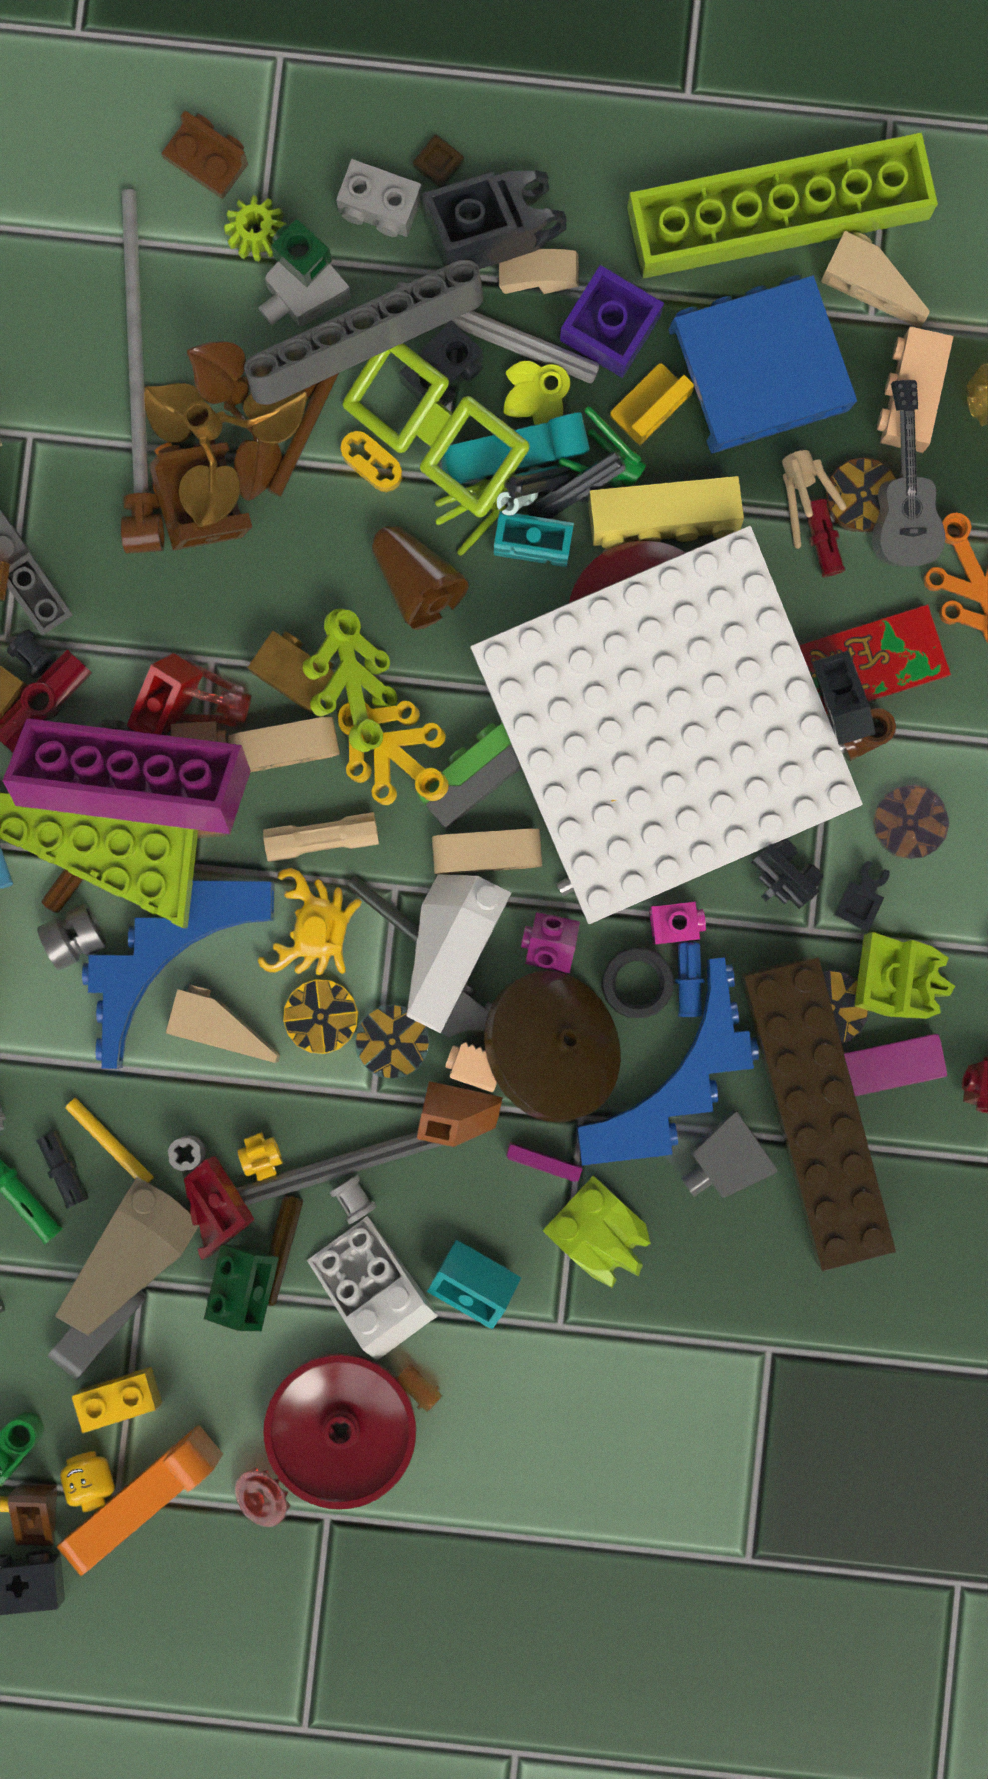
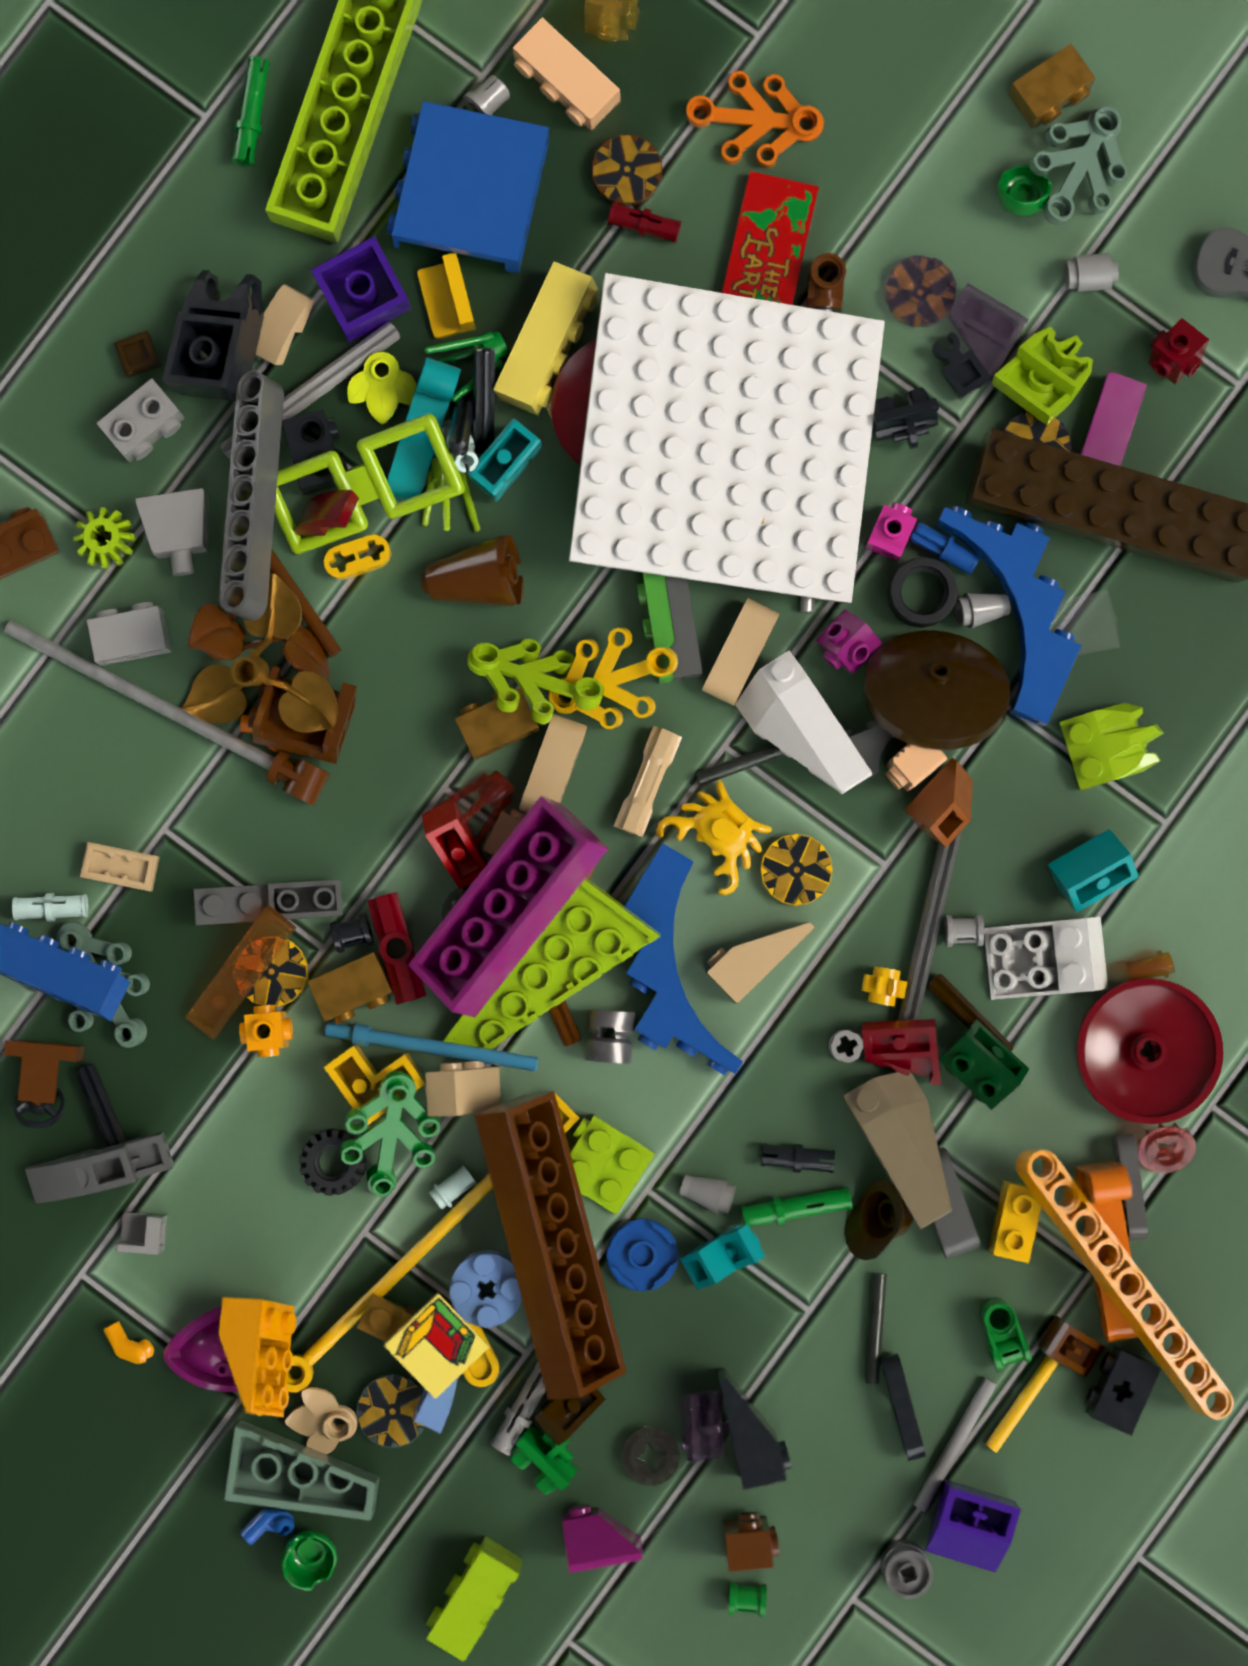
camera: 55 degrees left, 0 degrees up
yellow head [60,1451,115,1512] -> none
yellow bar [65,1097,154,1183] -> none
dark green brick [271,218,332,288] -> none
tile [355,1004,430,1079] -> none
magenta tile [506,1142,582,1182] -> none
dark grey torso [681,1110,778,1198] -> none
tan plant [782,450,846,549] -> none
black brick [813,650,875,745] -> none
tan slope [821,231,930,328] -> none
dark grey piece [872,380,945,567] -> none
none -> light grey brick [87,602,172,666]
none -> green pin [231,56,270,167]
none -> dark red slope [294,490,359,536]
none -> light grey bush [463,75,510,116]
none -> dark brown piece [845,1180,913,1261]
none -> clear purple wing [948,283,1029,380]
none -> light grey cone [954,593,1011,629]
none -> light orange beam [1016,1149,1234,1419]
none -> dark grey beam [1113,1134,1148,1241]

